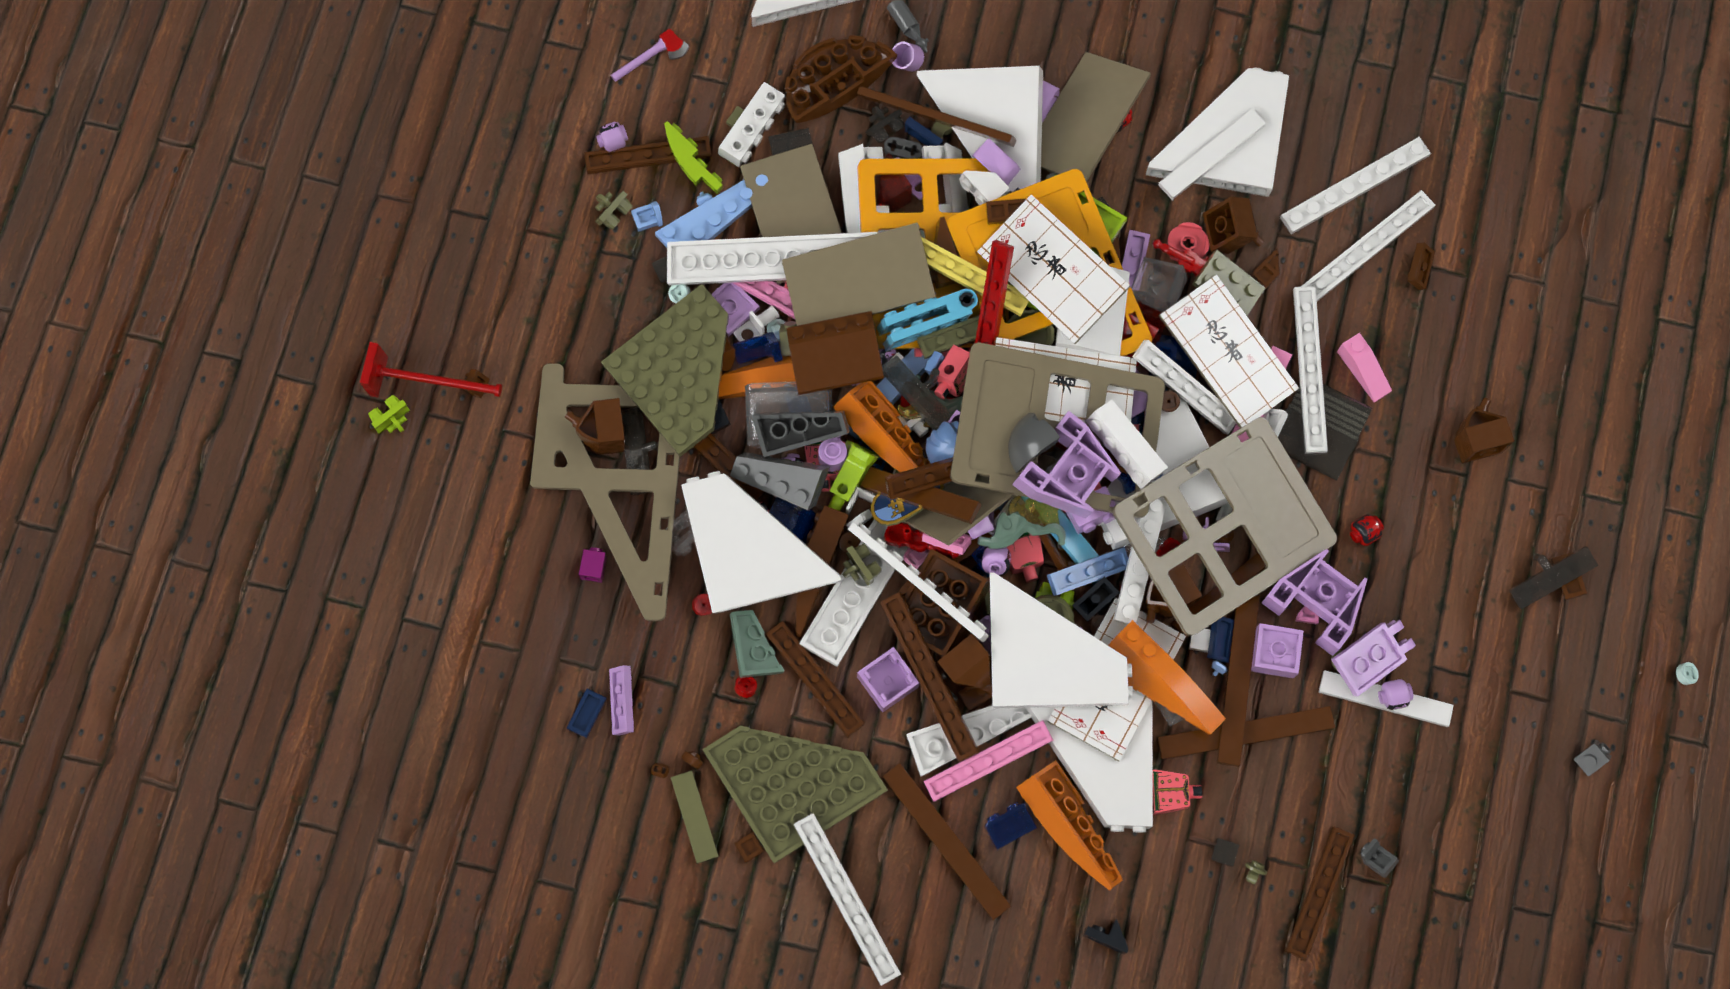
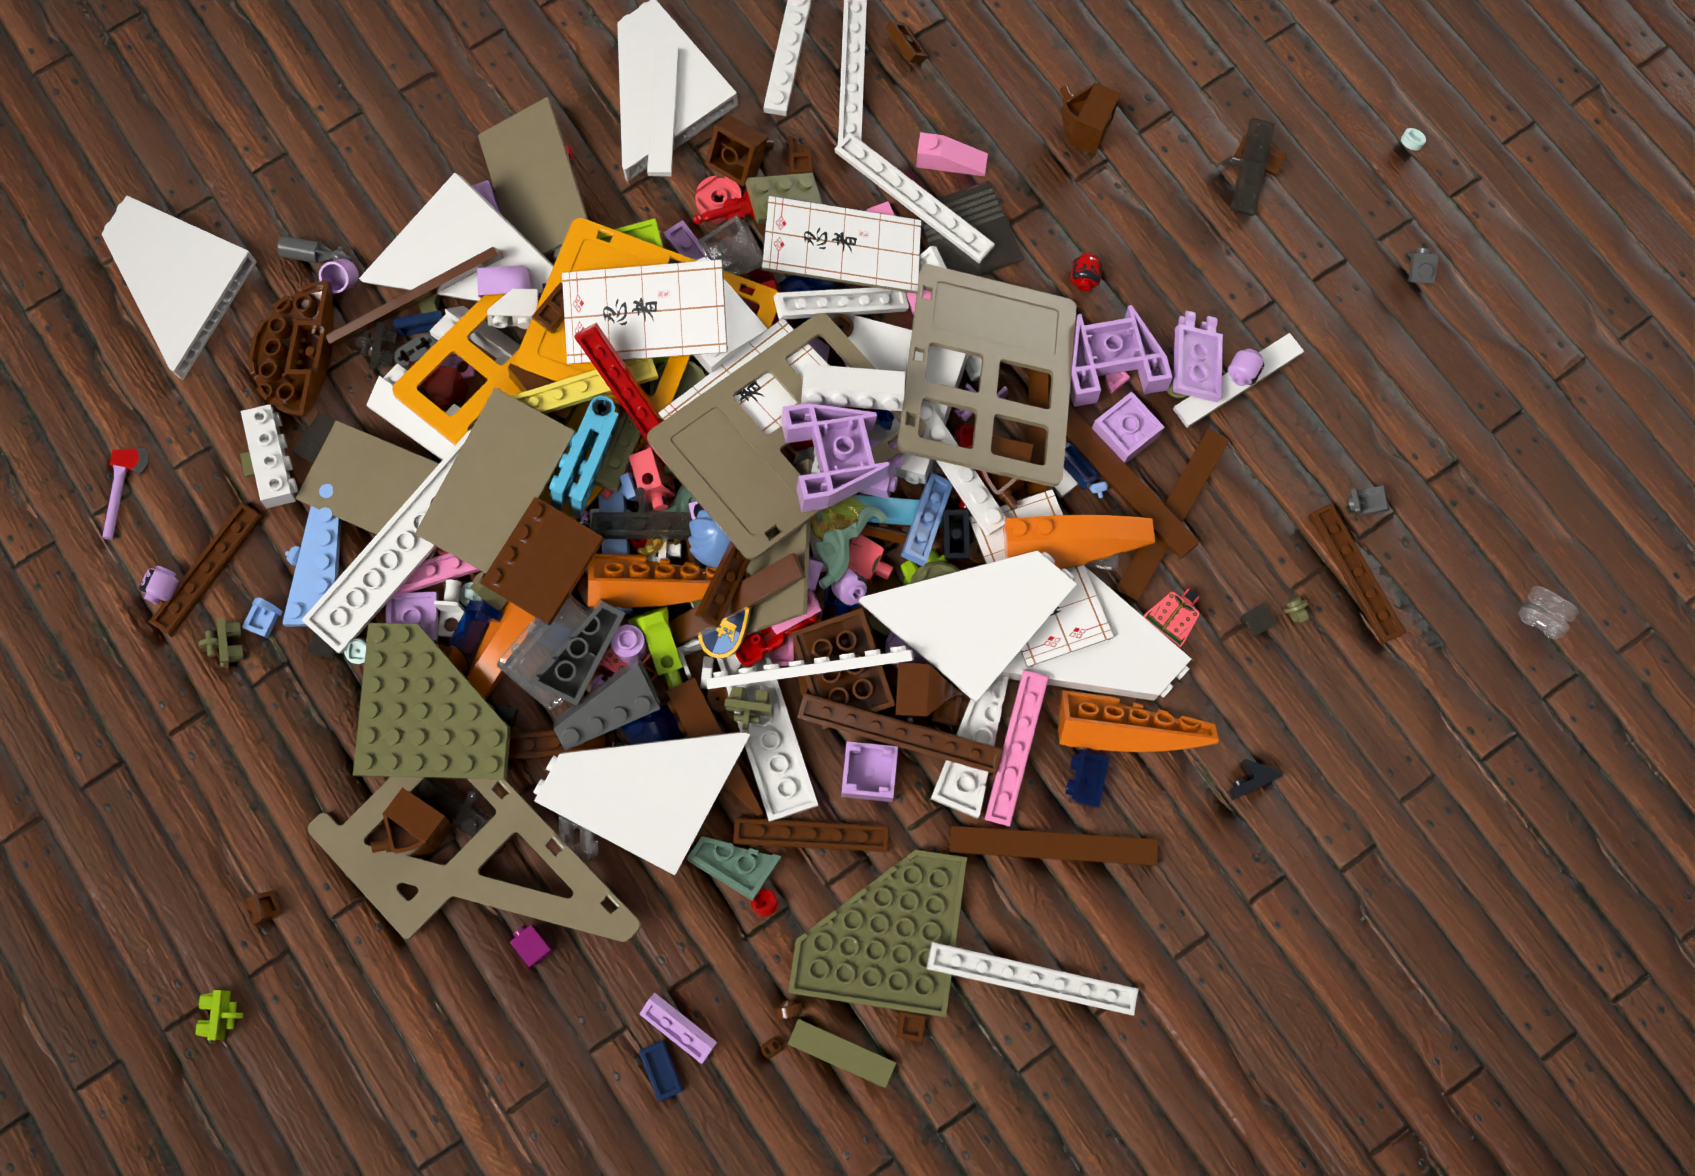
camera: 45 degrees left, 0 degrees up
red tile [360,342,502,397] -> none
lime slope [664,121,723,194] -> none
red tile [692,594,712,616] -> none
dark grey brick [1008,413,1060,474] -> none

